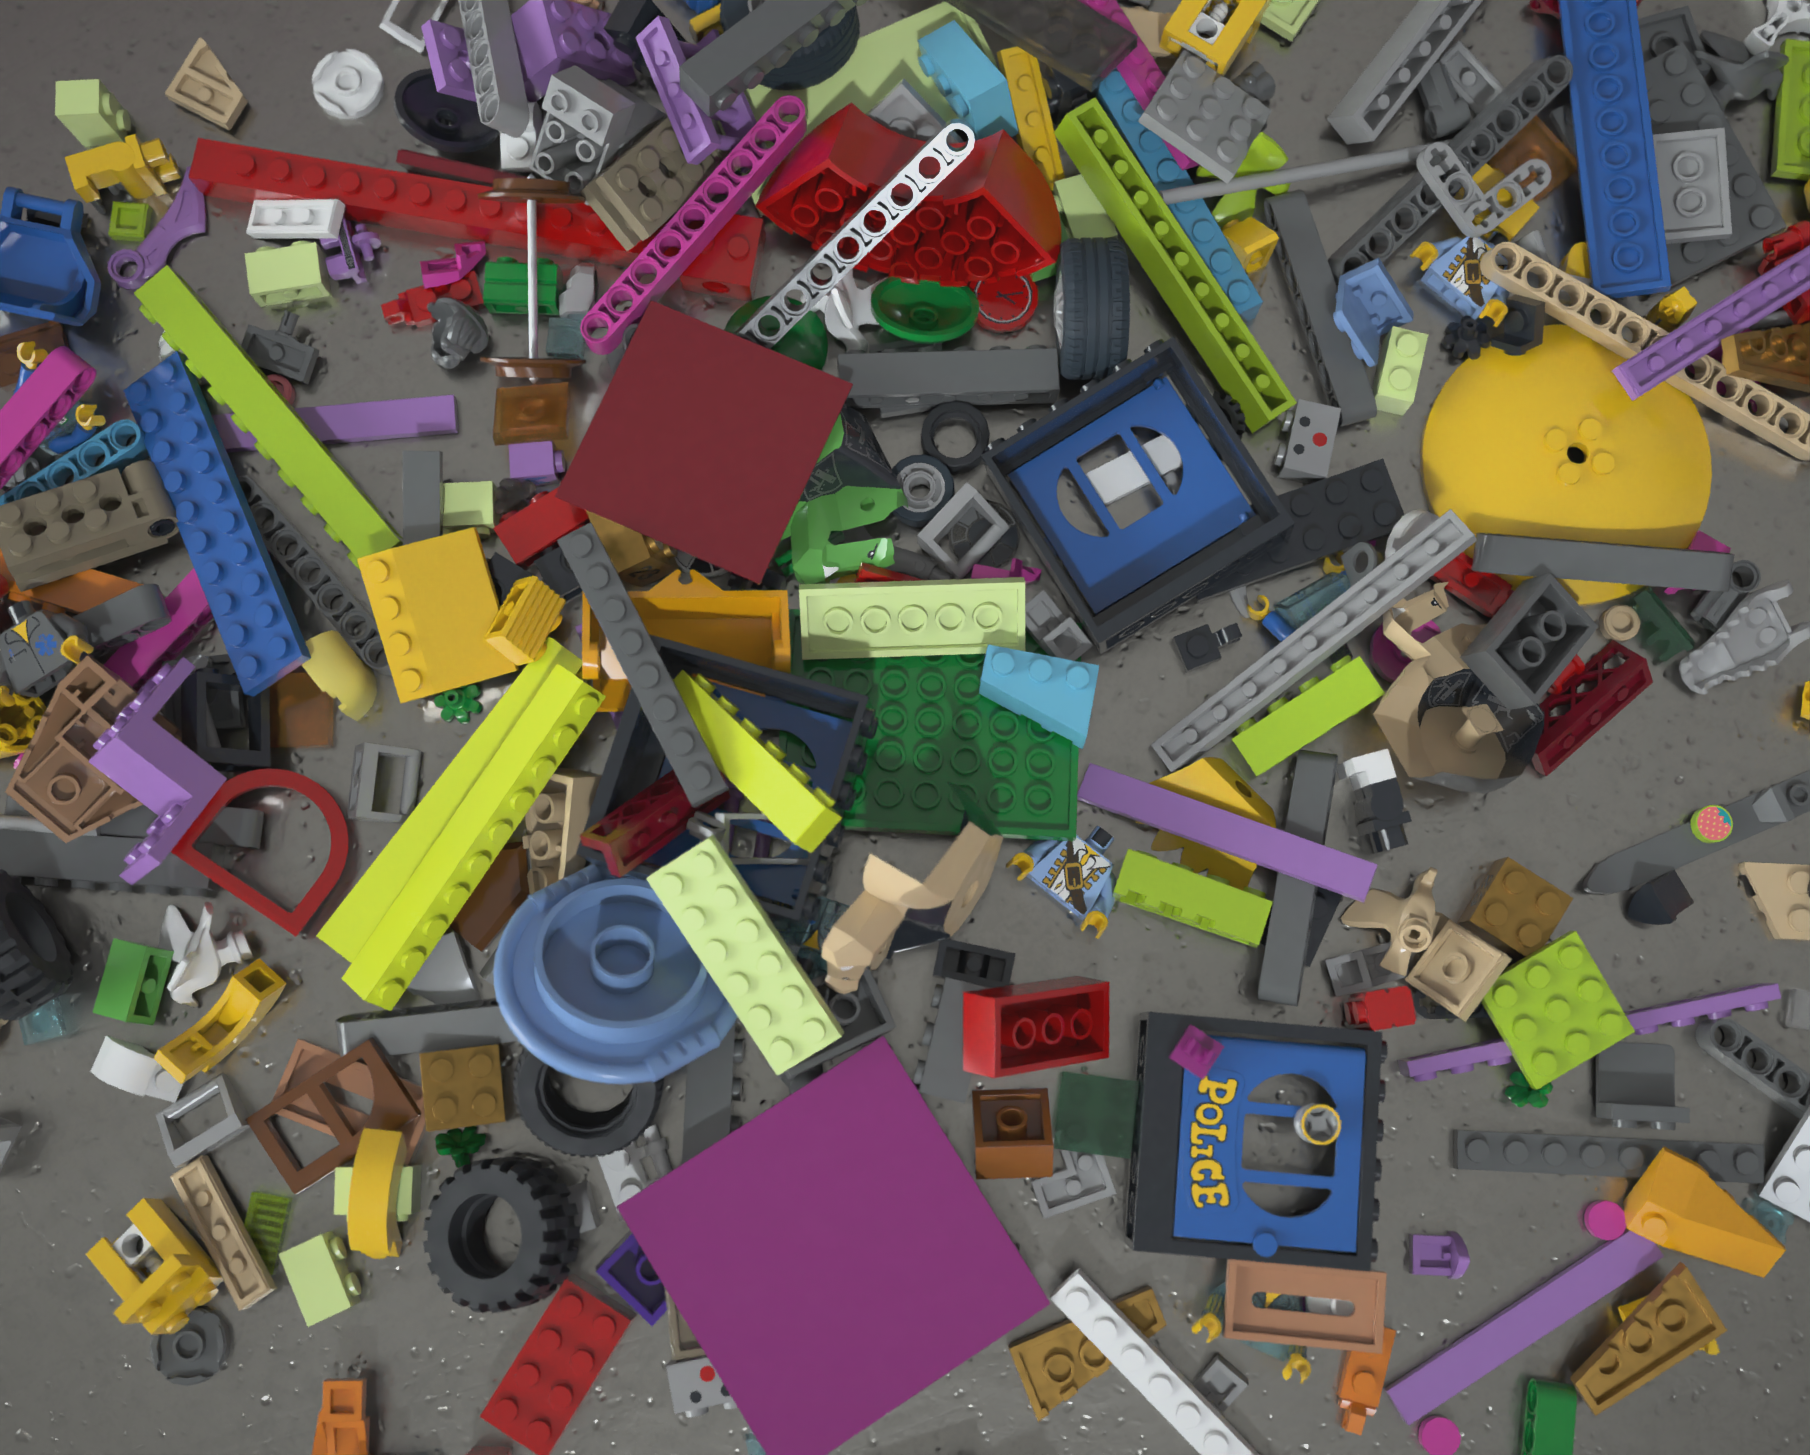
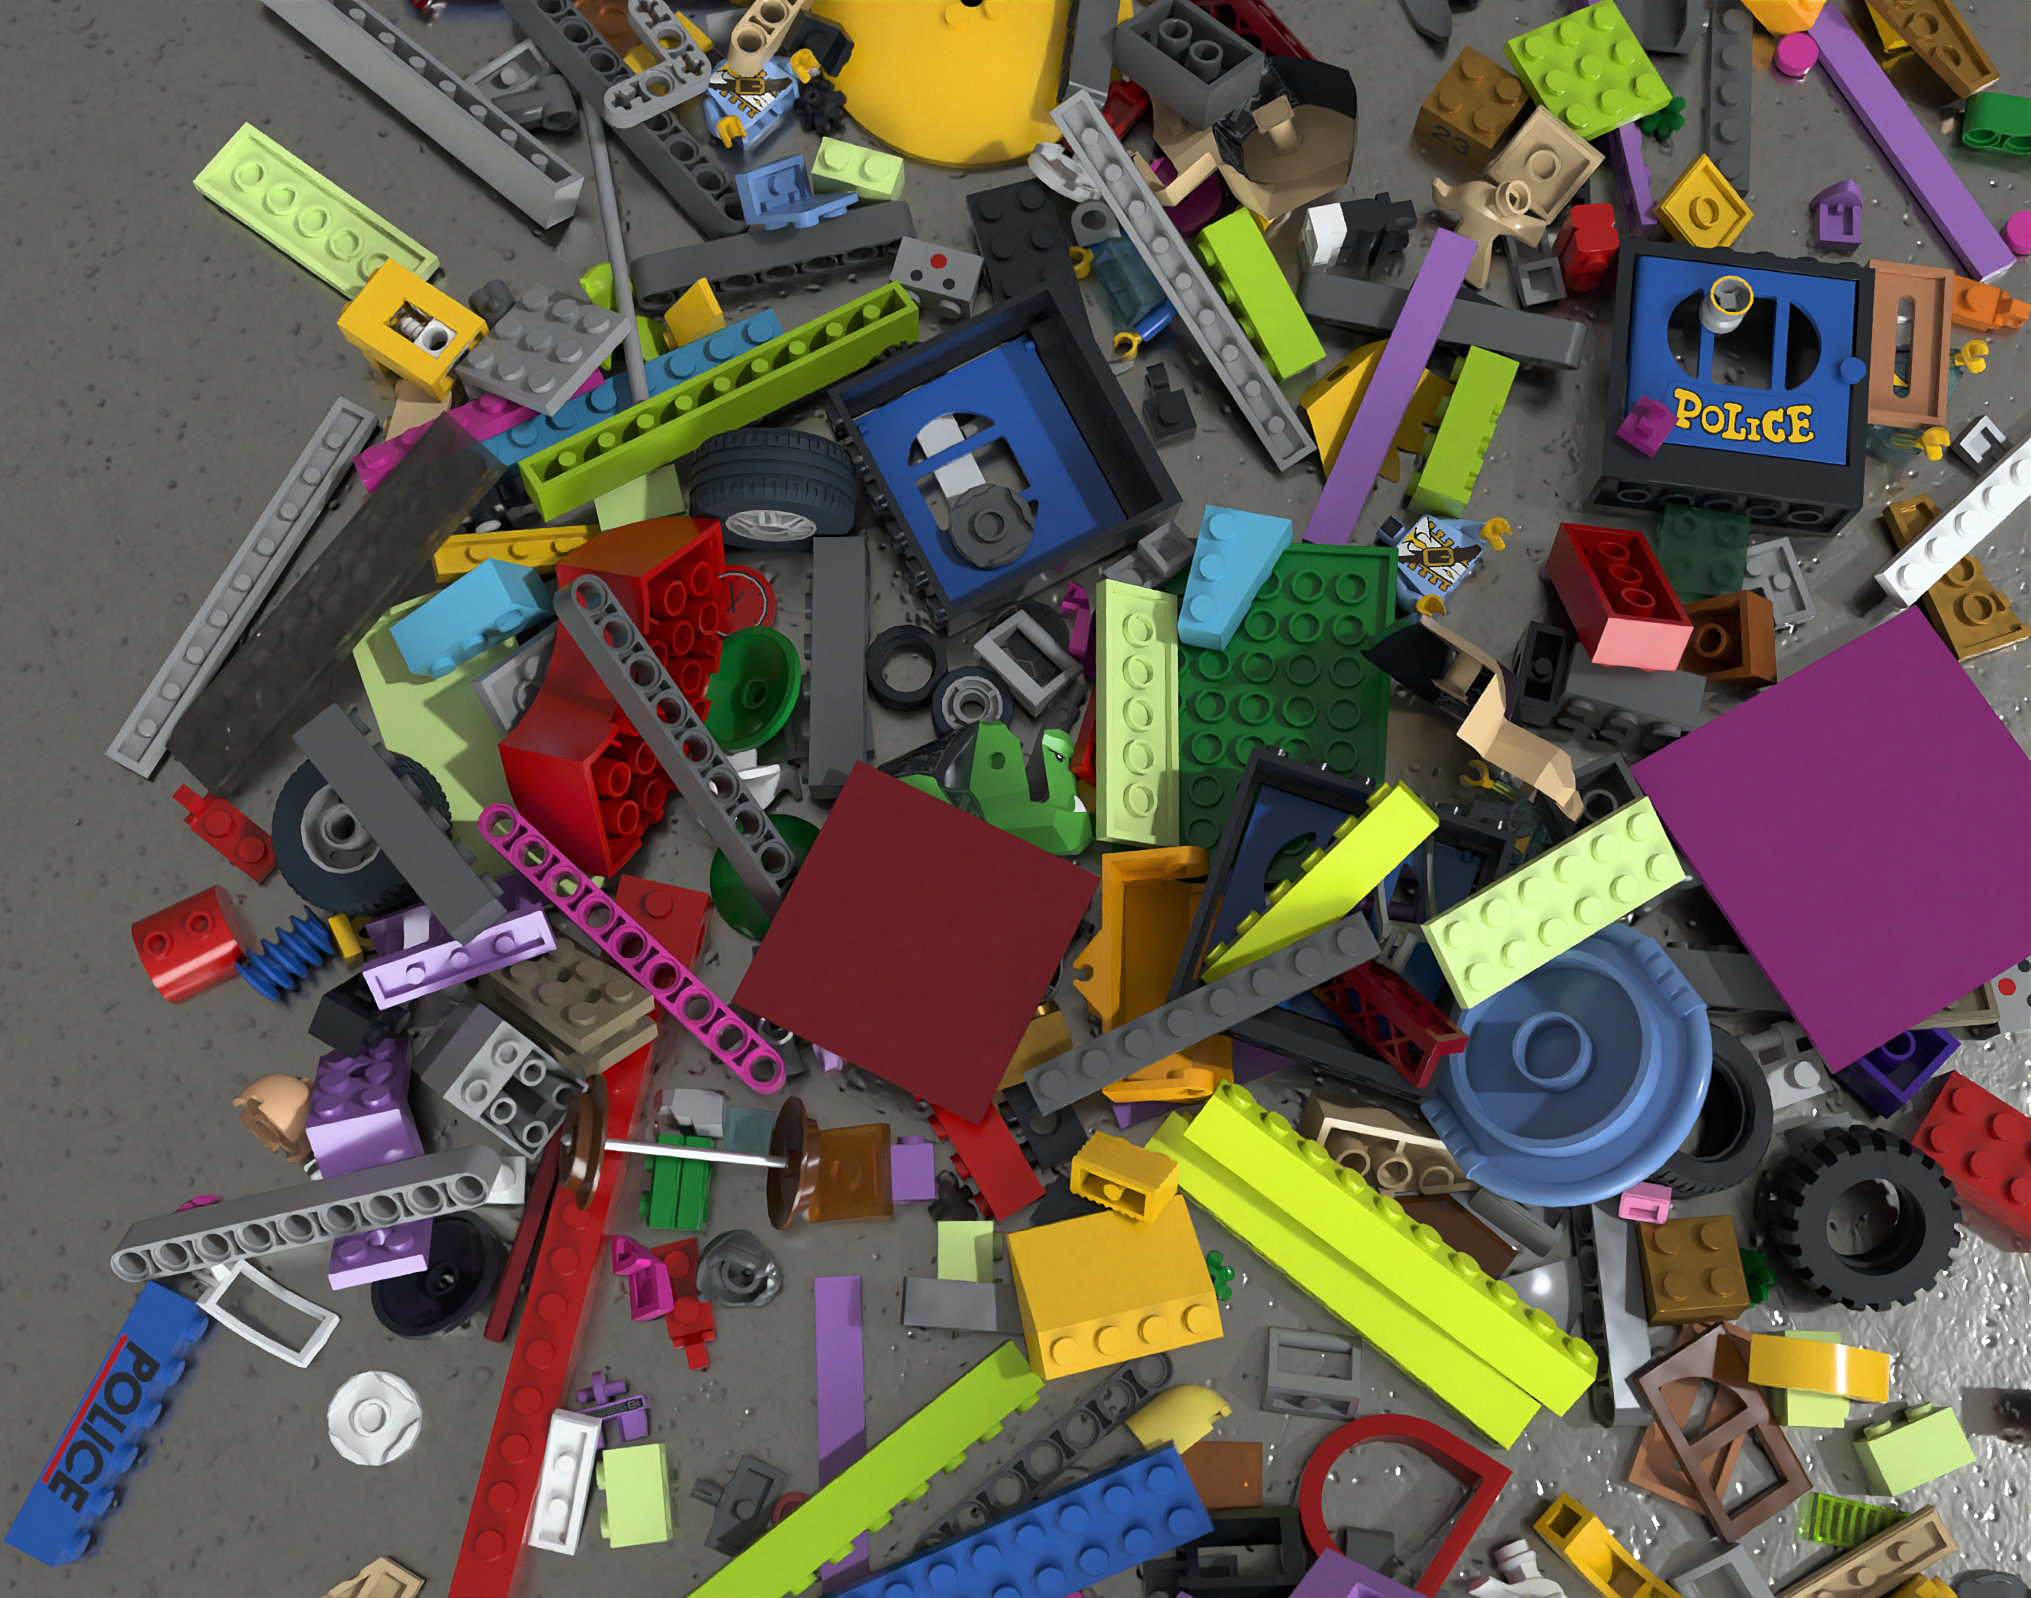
camera: 90 degrees left, 5 degrees down
none -> dark grey tile [948,483,1034,570]
none -> bright pink tile [1618,1182,1672,1225]
none -> yellow tile [1652,153,1754,248]

